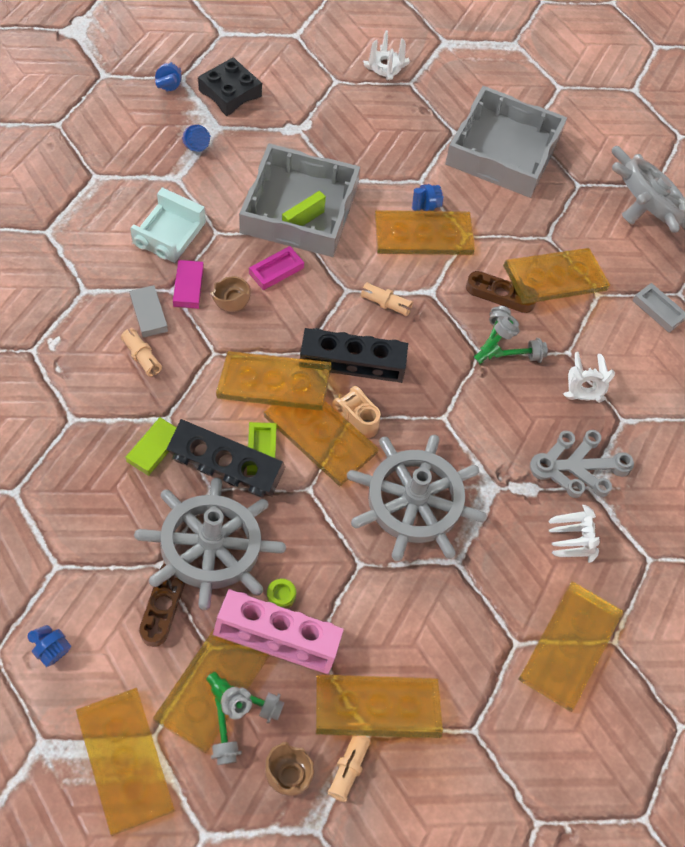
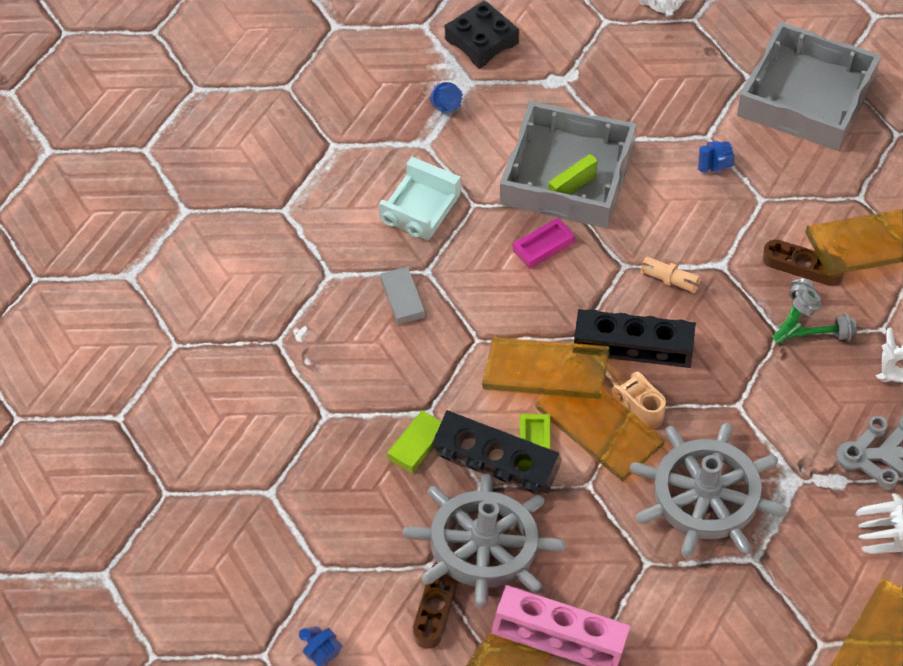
camera: 10 degrees right, 5 degrees down
light nougat pin [121,328,162,377] -> none
blue piece [155,62,182,91] -> none
dark pink tile [173,260,204,309] -> none
medium nougat hair [210,276,251,312] -> none
lime tile [267,579,296,609] -> none
clear yellow tile [375,210,475,255] -> none

